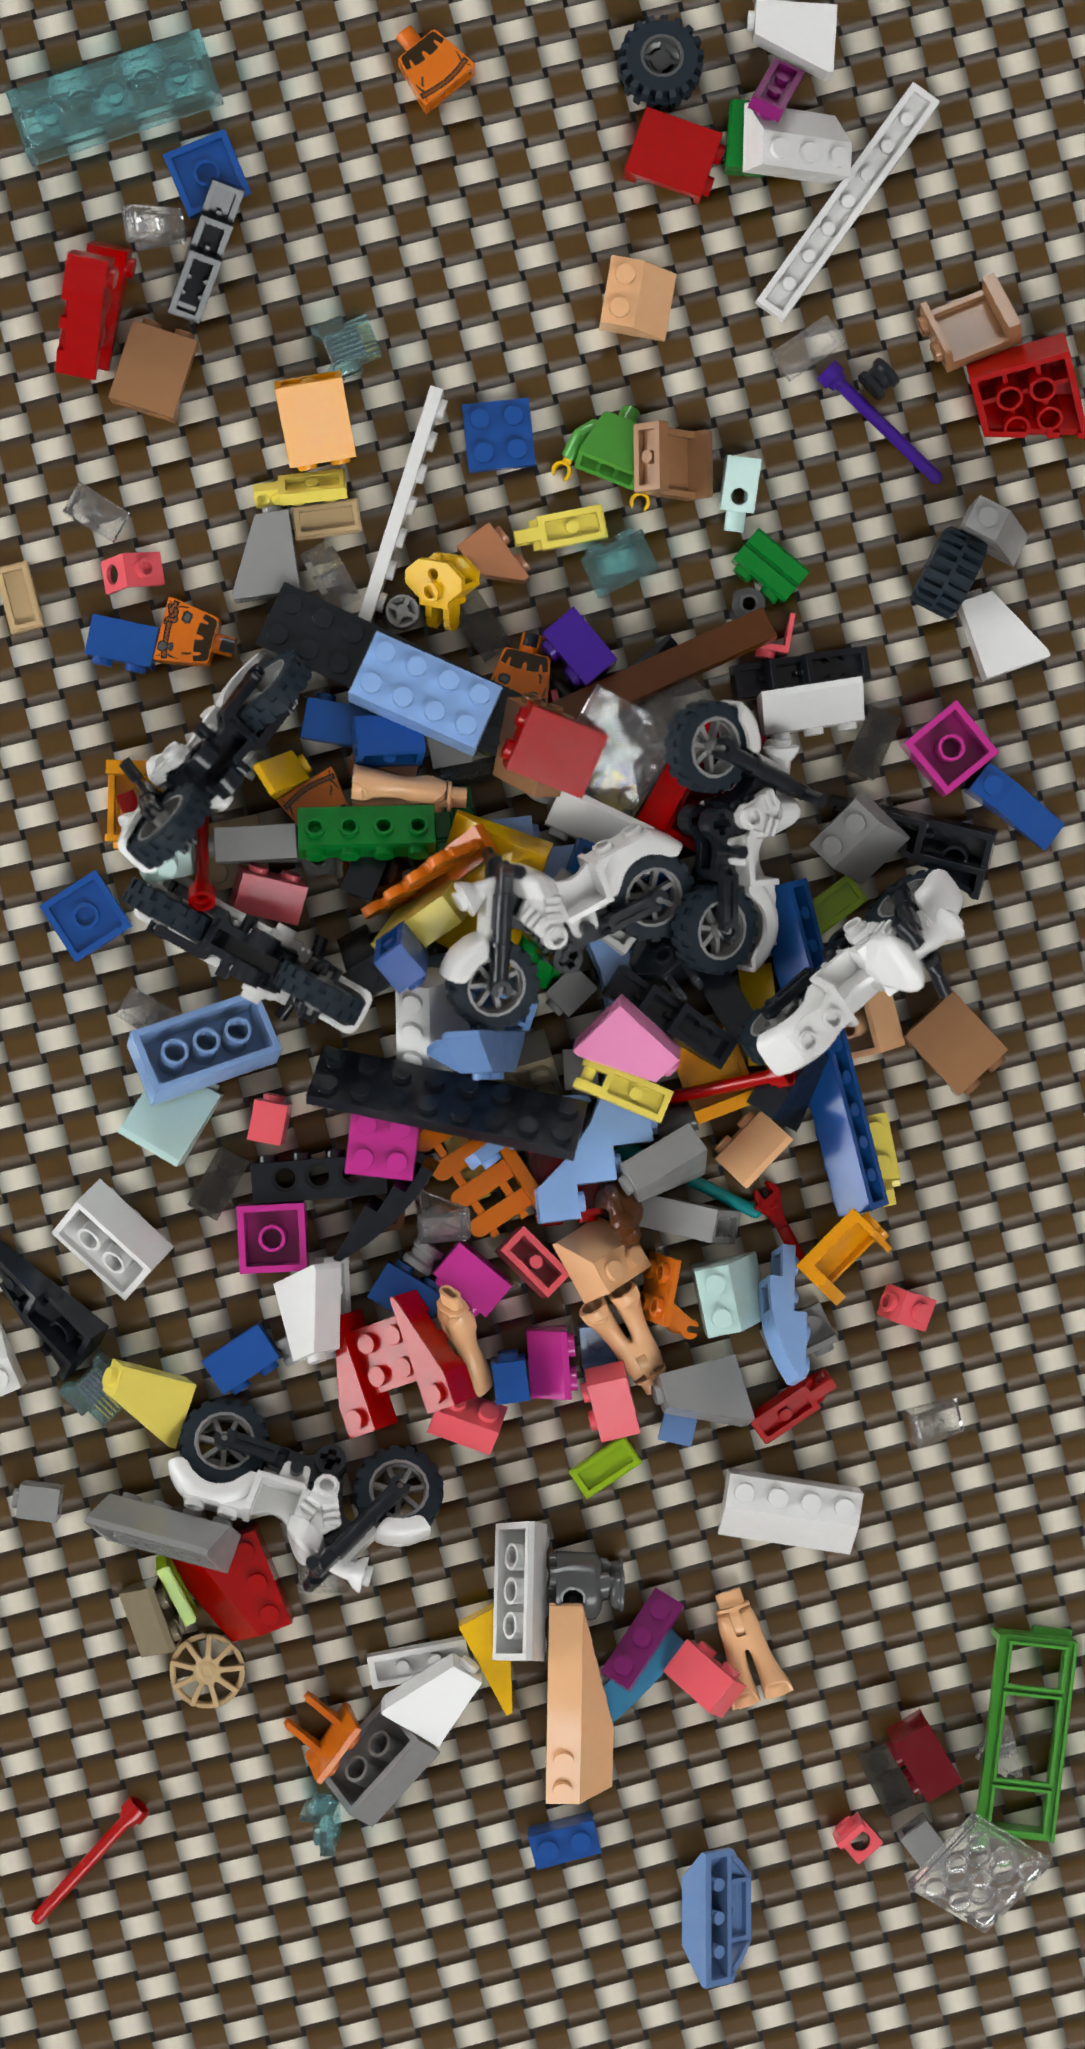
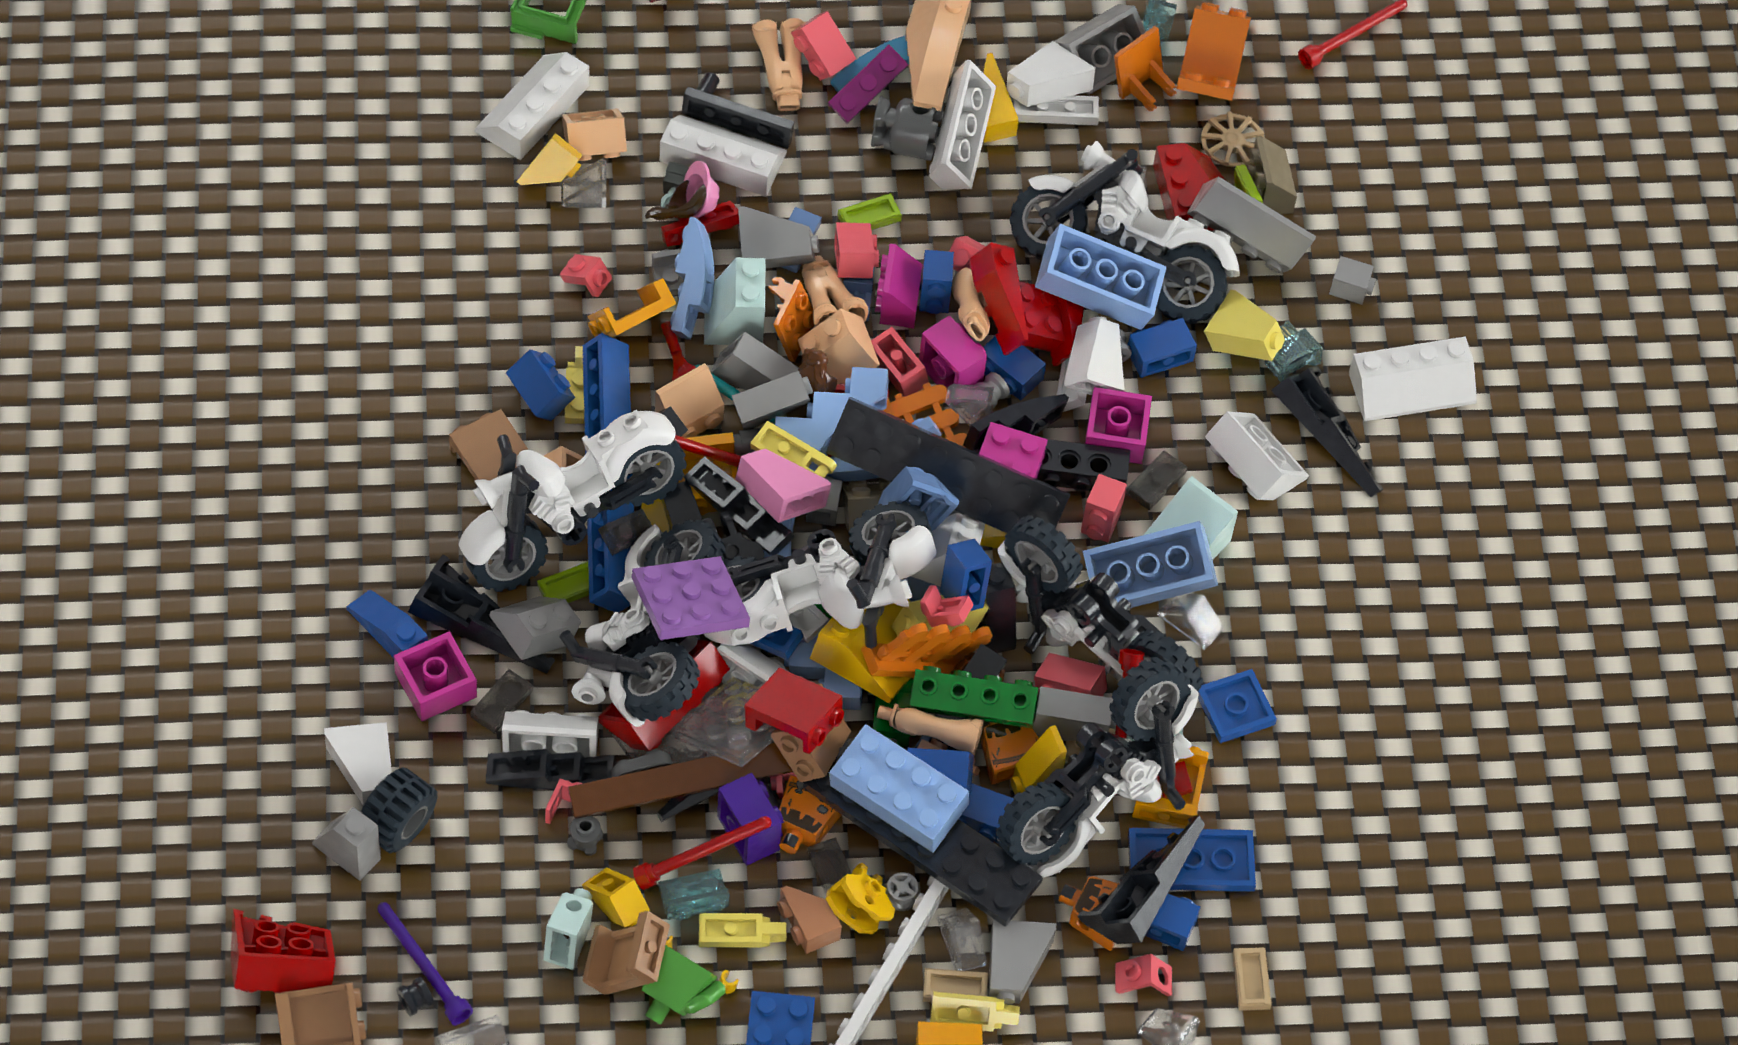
camera: 175 degrees left, 30 degrees down
green brick [731,528,810,605] -> none
none -> white slope [475,52,589,160]
none -> blue brick [506,349,575,421]
none -> yellow slope [517,133,582,185]
none -> light nougat slope [561,109,627,161]
none -> yellow slope [582,867,650,928]
none -> clear smoke plate [598,509,652,556]
none -> dark grey plate [611,749,672,777]
none -> medium lavender plate [631,556,750,640]
none -> red piece [633,816,772,890]
none -> piece [645,161,720,220]
none -> pearl dark grey piece [661,161,689,207]
none -> black piece [681,72,794,149]
none -> coral bracket [920,585,973,627]
none -> light blue brick [1035,224,1166,330]
none -> black wedge [1078,815,1205,944]
none -> blue plate [1128,828,1256,891]
none -> orange bracket [1176,2,1251,101]

